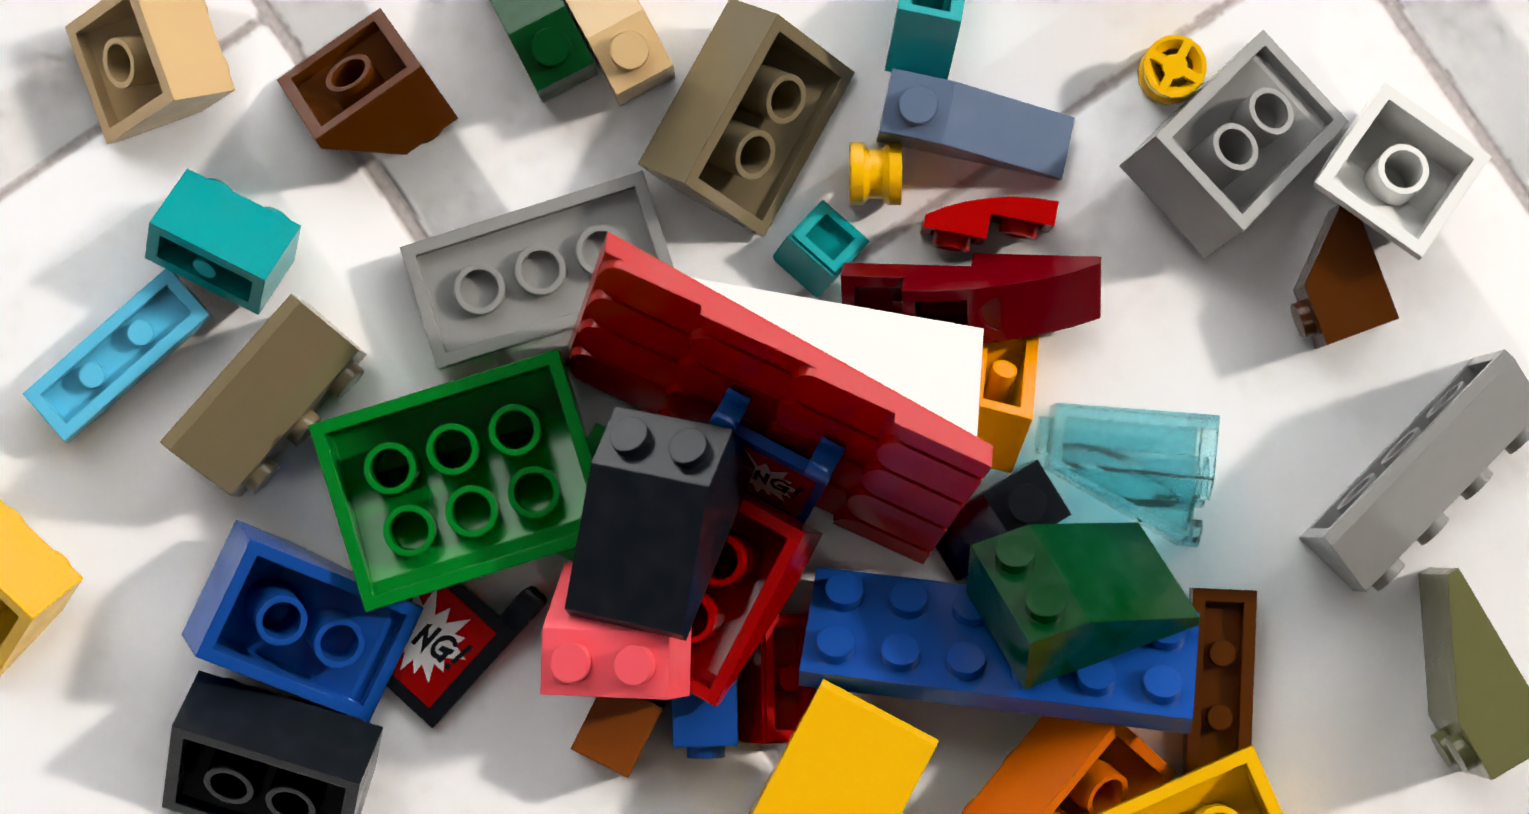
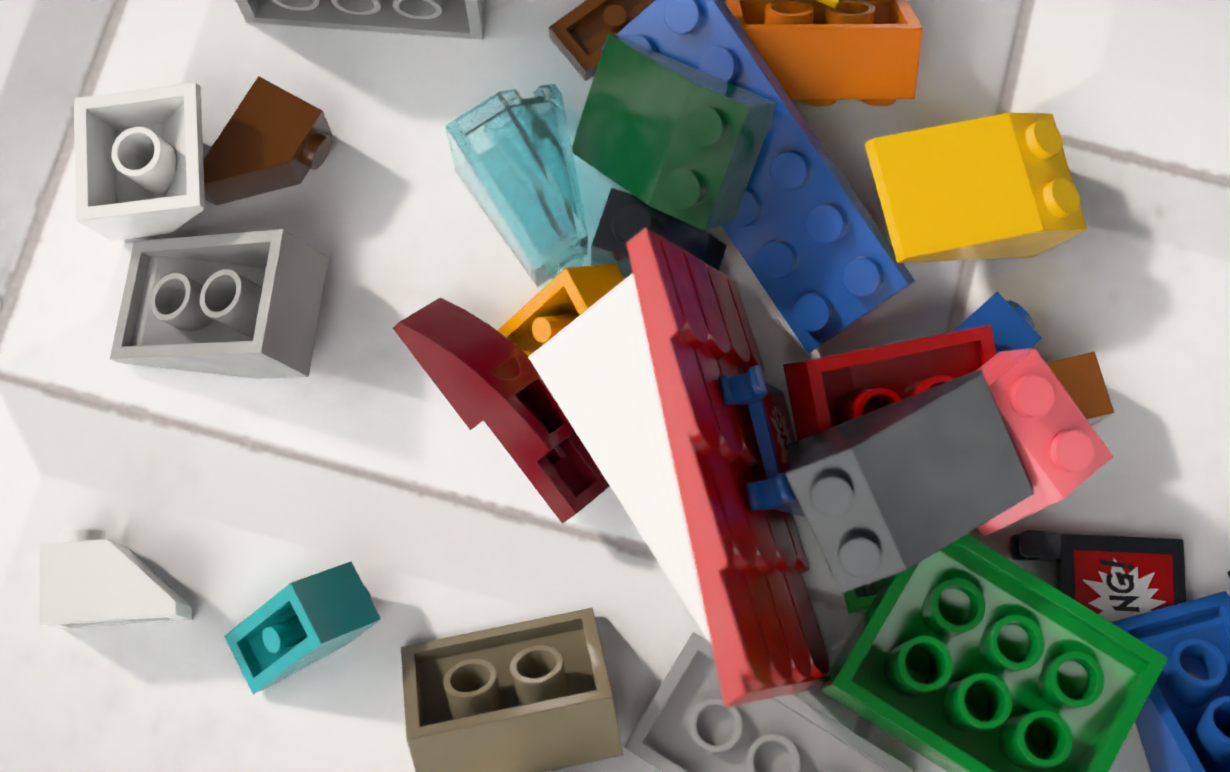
camera: 130 degrees left, 10 degrees down
red slope [738,613,816,744] -> none
teal slope [773,200,870,298] -> none
yellow wheel [849,142,902,205] -> none
sand blue slope [876,68,1075,180] -> none
red slope [920,197,1059,253] -> none
yellow wheel [1137,35,1207,105] -> none

